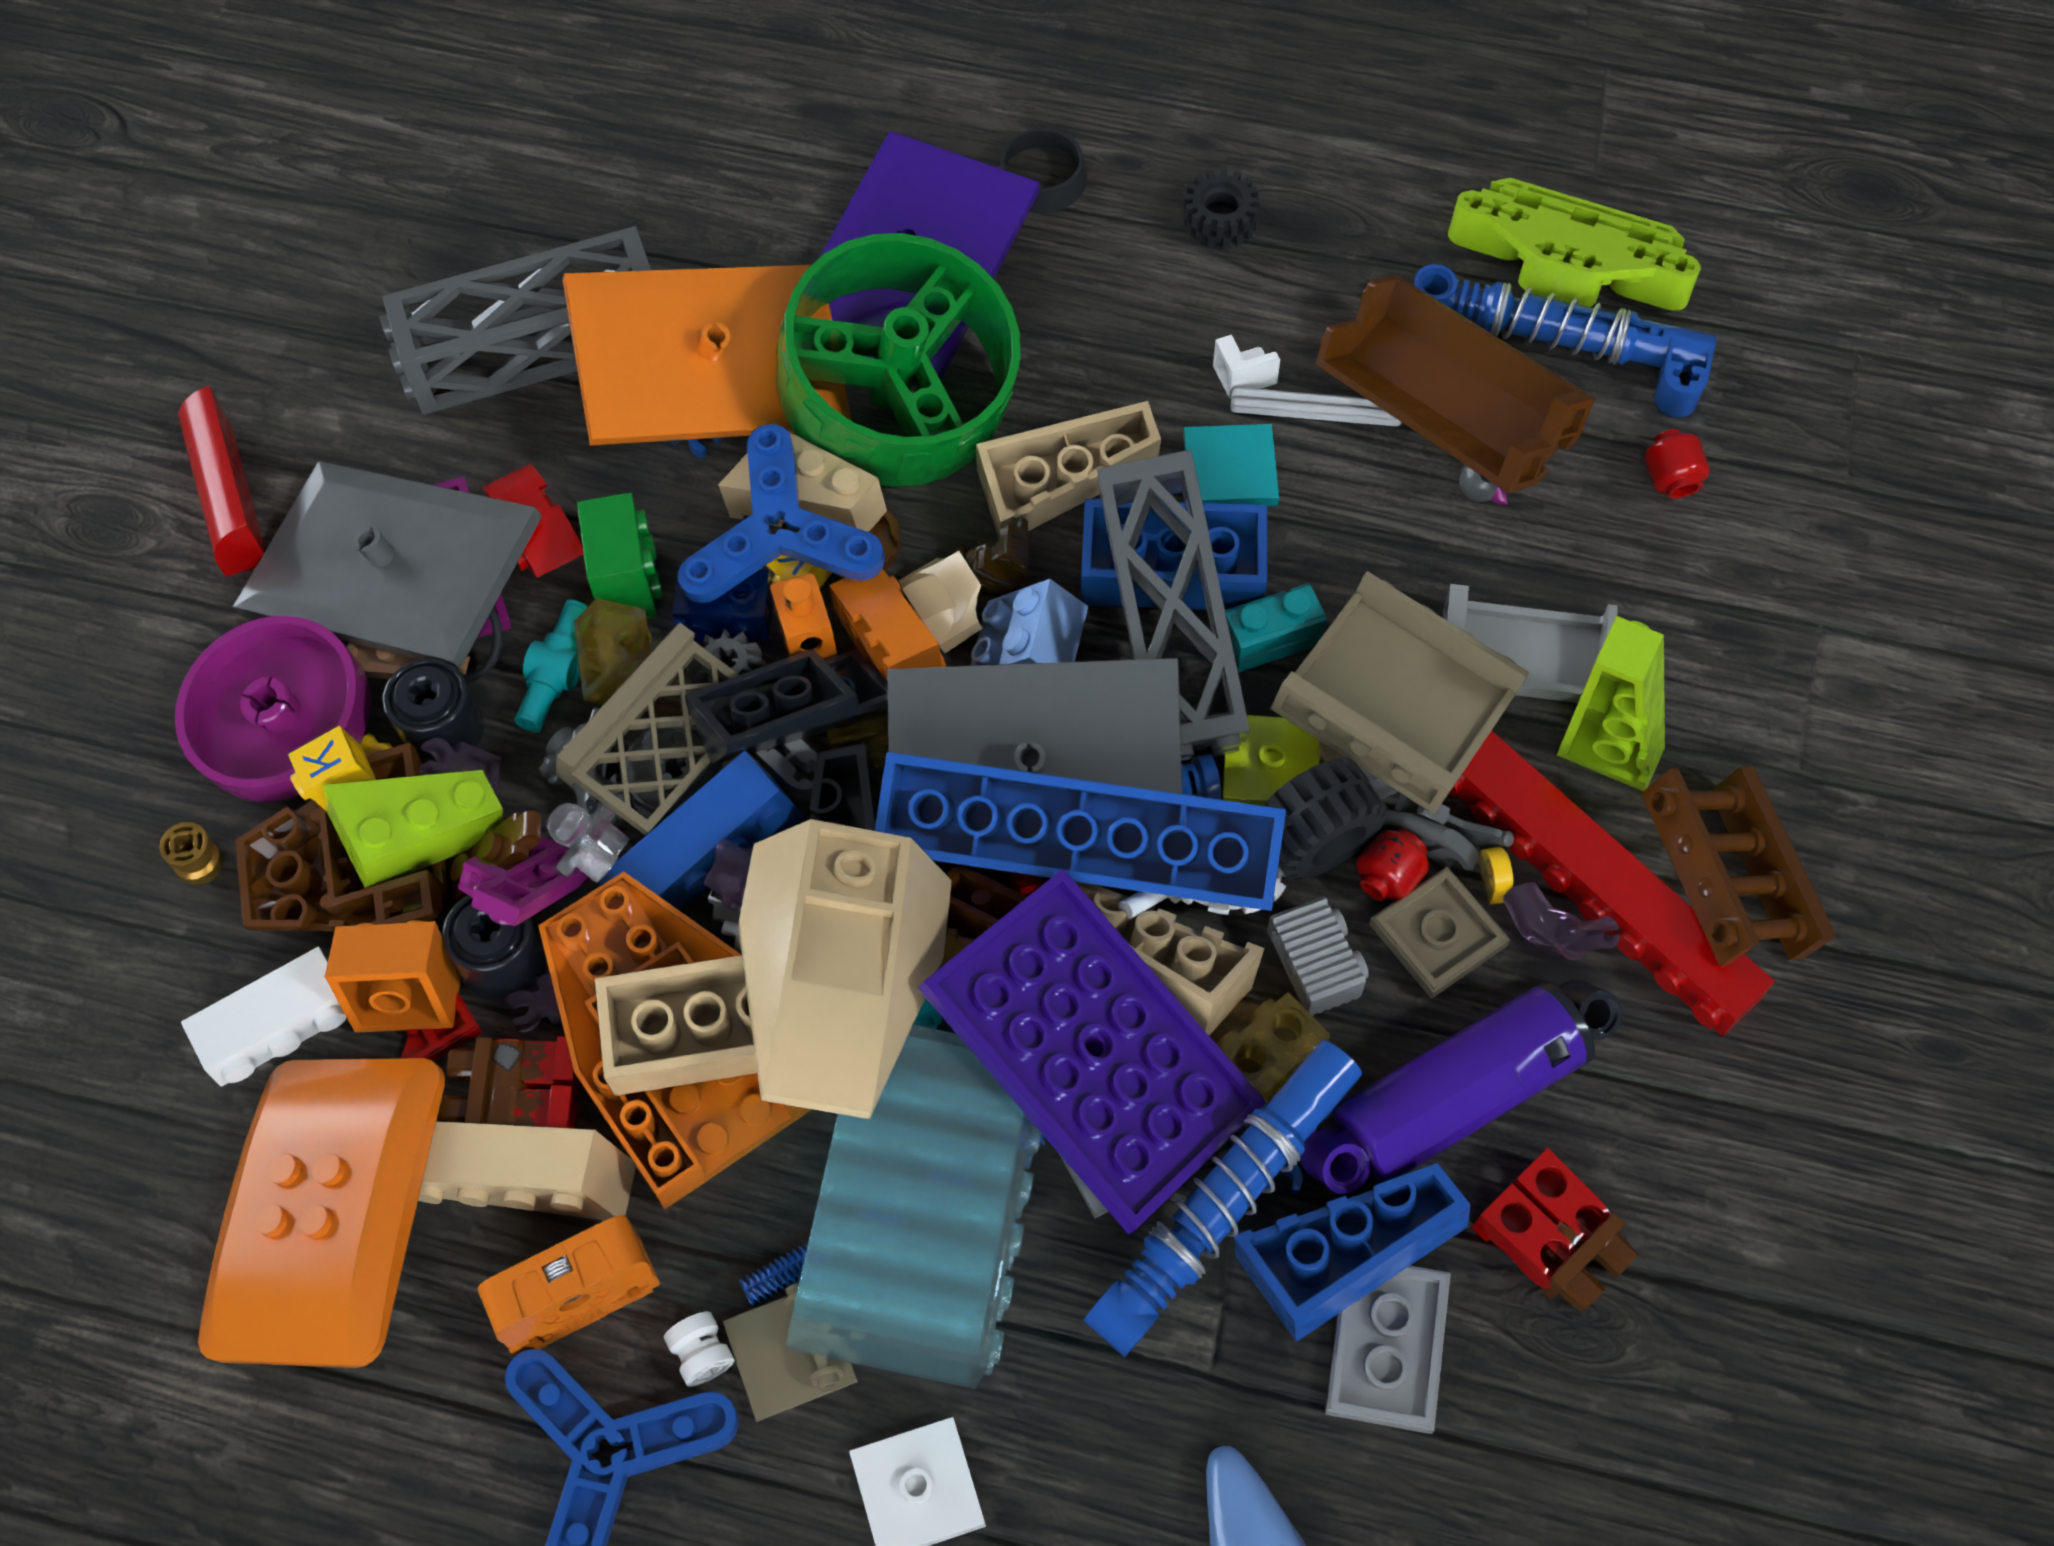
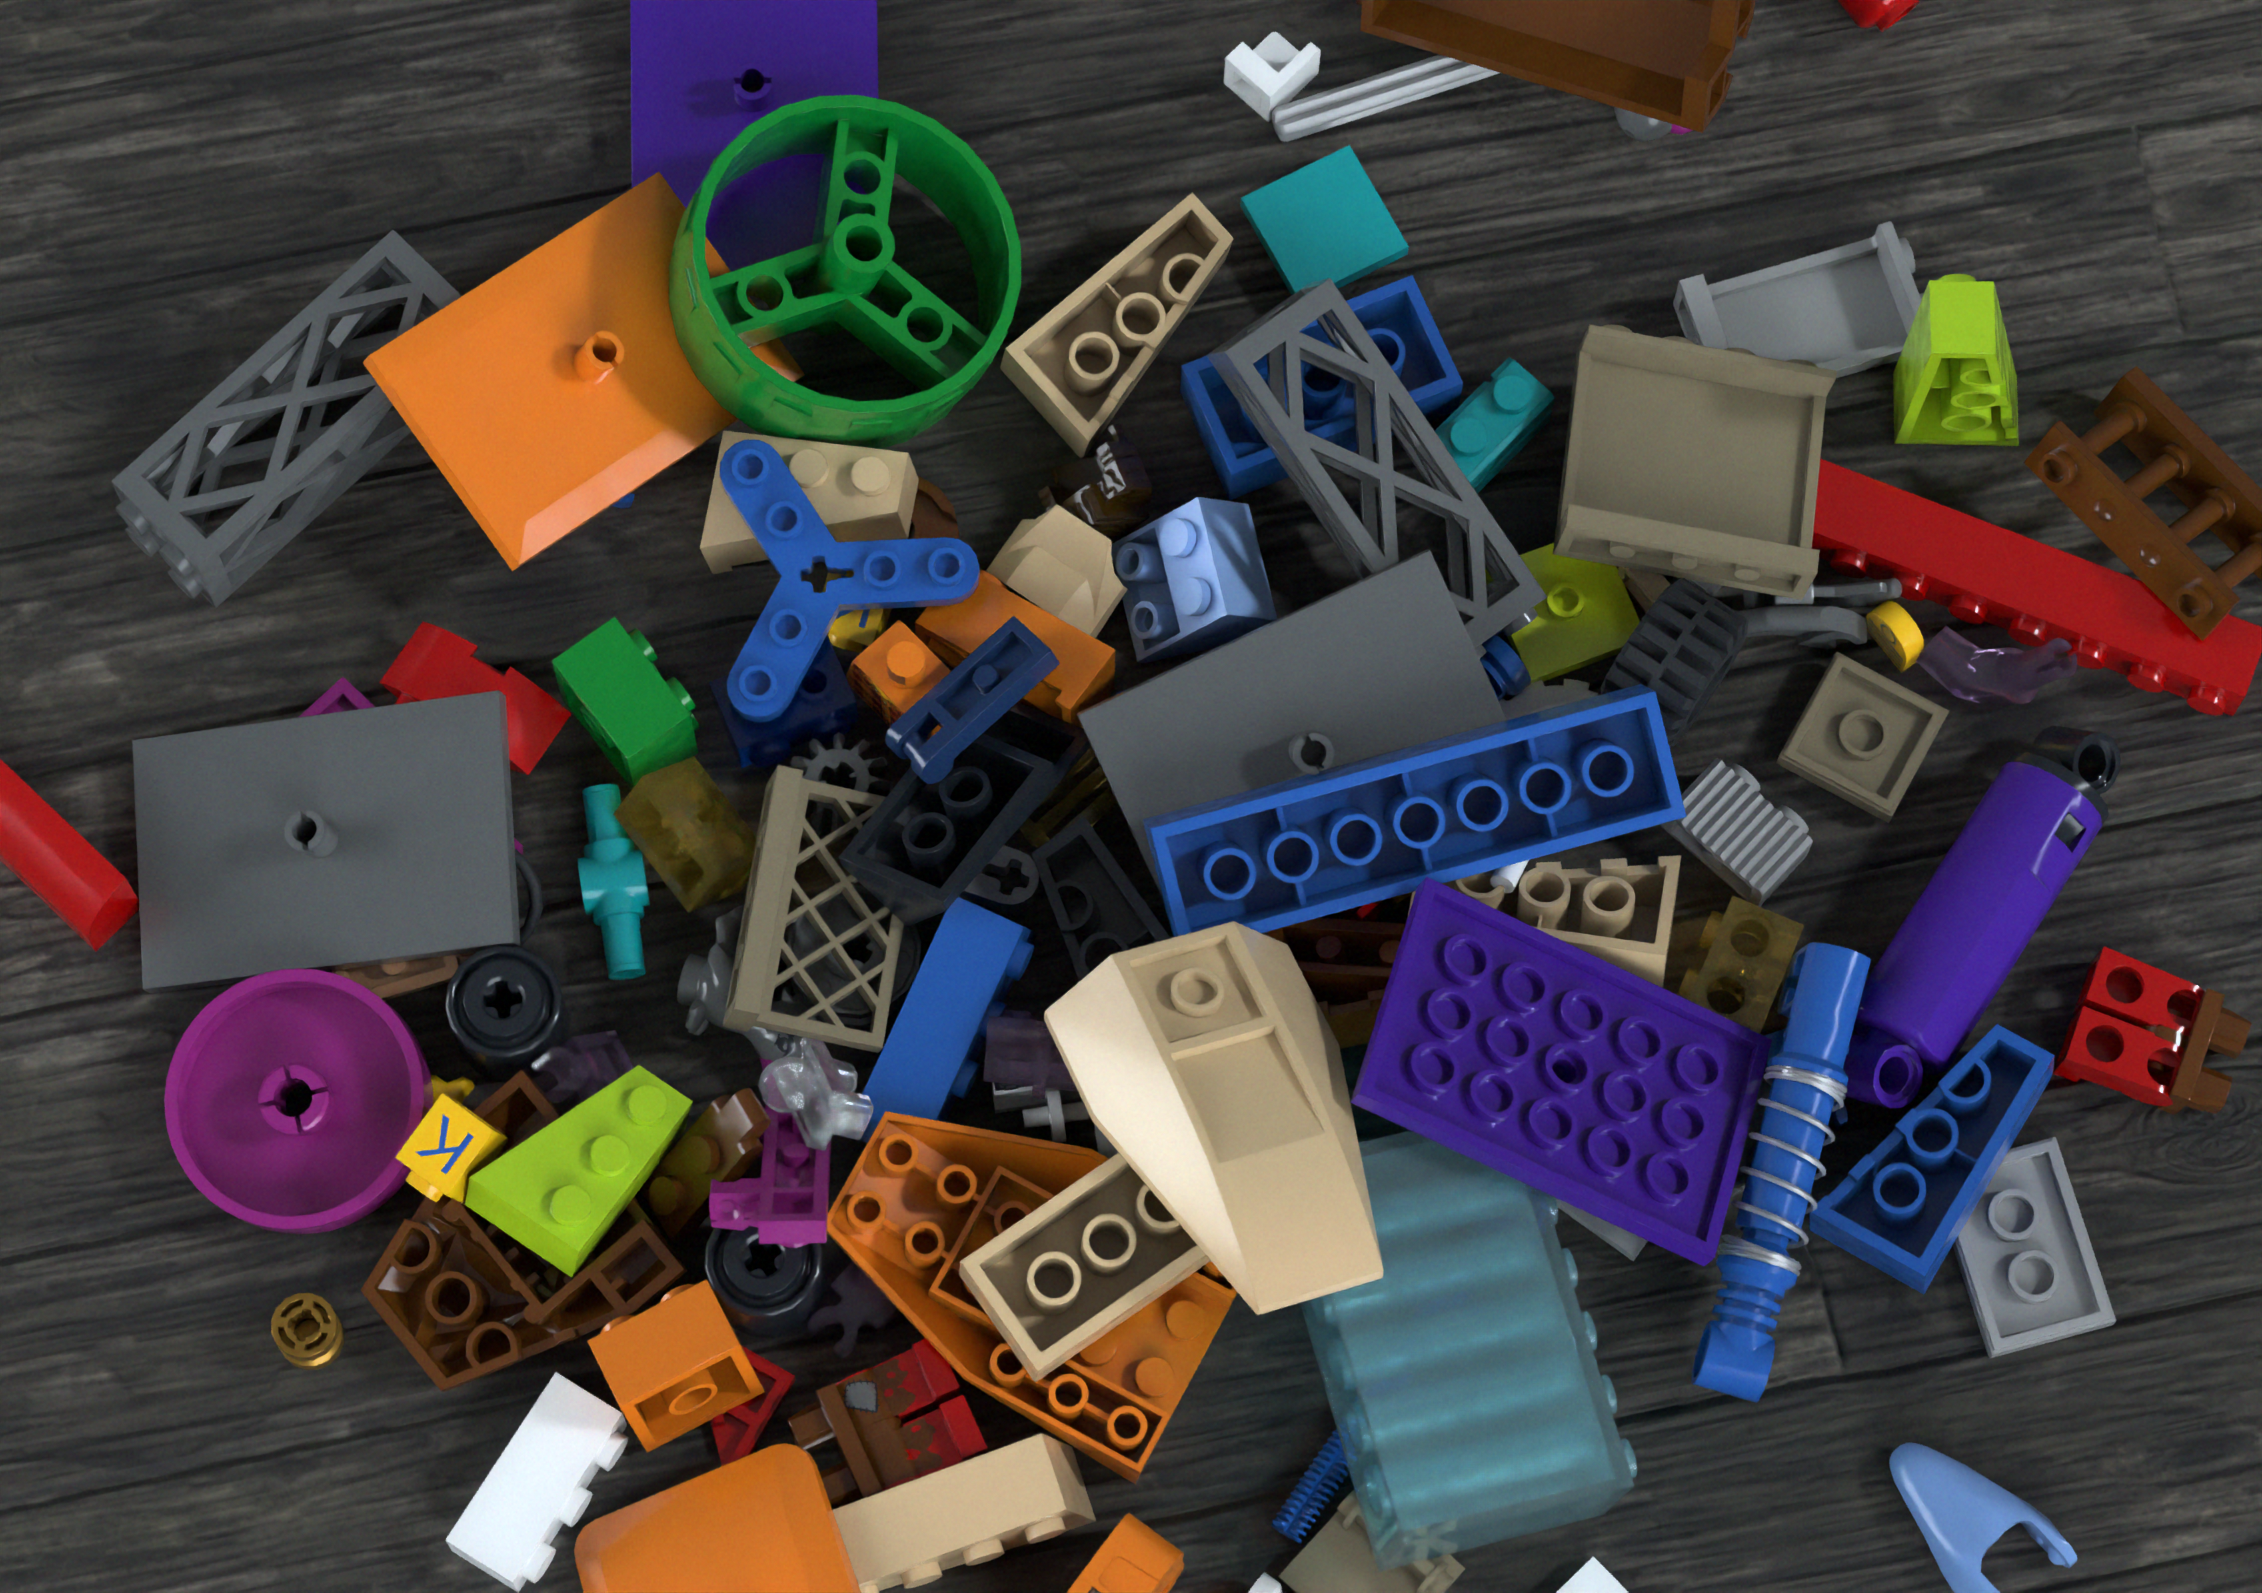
camera: 30 degrees left, 10 degrees up
red head [1356,829,1429,901] -> none
none -> dark blue plate [885,616,1060,784]

